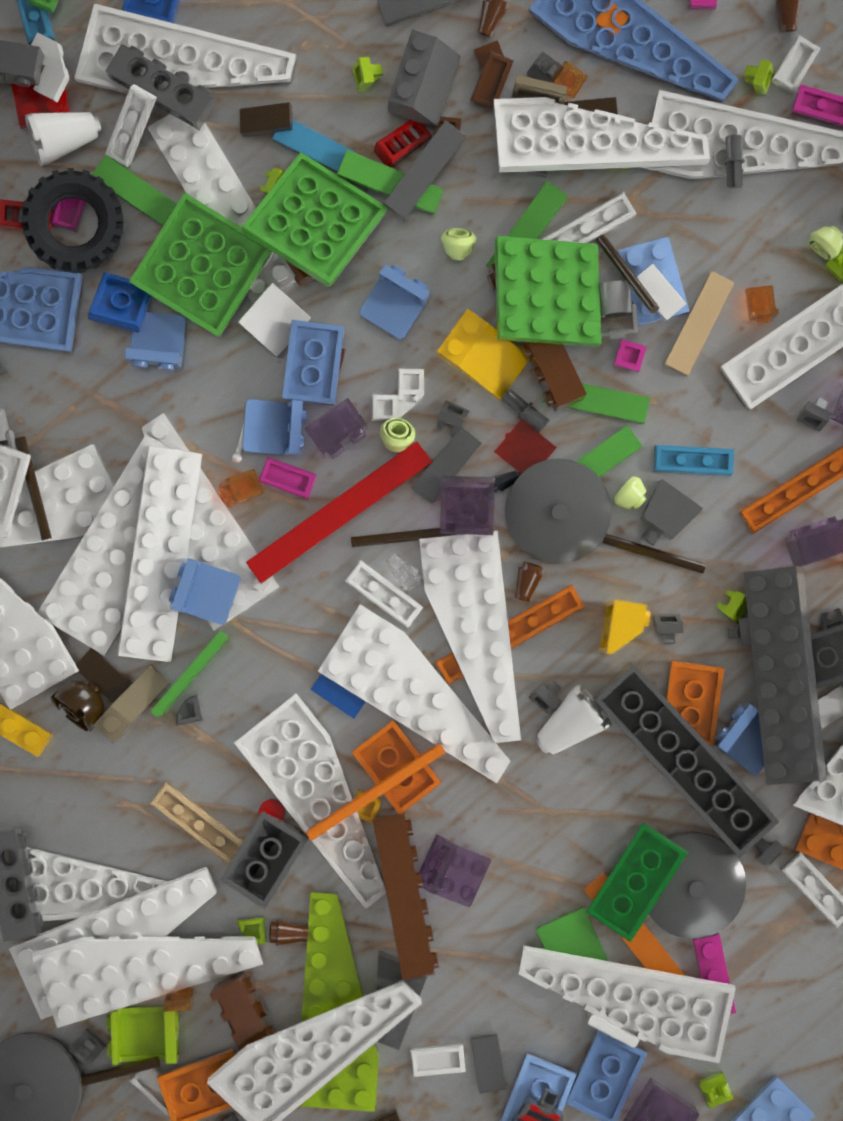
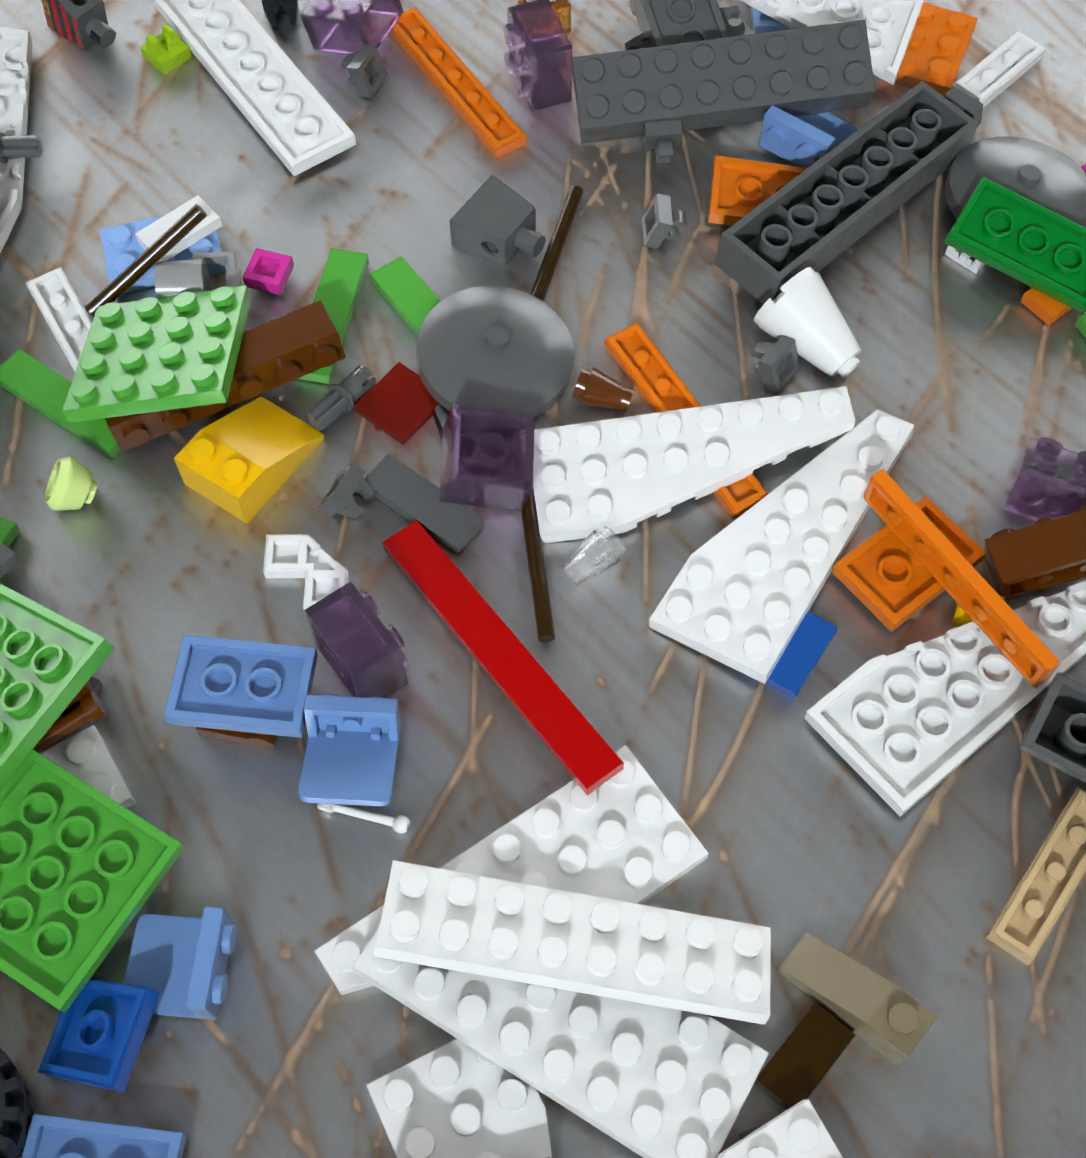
camera: 90 degrees left, 25 degrees down
dark brown cylinder [50,681,104,732] -> none
bright green tile [150,631,229,717] -> none
medium blue bracket [169,558,241,625] -> none
dark grey tile [176,694,203,726] -> none
clear orange bracket [219,469,264,508] -> none
white tile [237,282,311,357] -> none
dark pink tile [258,457,317,500] -> none
red tile [258,799,285,820] -> none
white tile [345,560,423,628] -> none
medium blue bracket [360,264,430,340] -> none
yellowish green cone [380,418,415,452] -> none
yellow slope [599,600,650,654] -> none
yellowish green cone [613,476,647,510] -> none
dark azure tile [653,445,734,476] -> none
tan tile [664,271,734,376] -> none
lime tile [717,590,748,625] -> none
clear orange bracket [745,285,779,324] -> none
yellowish green cone [809,226,843,260] -> none

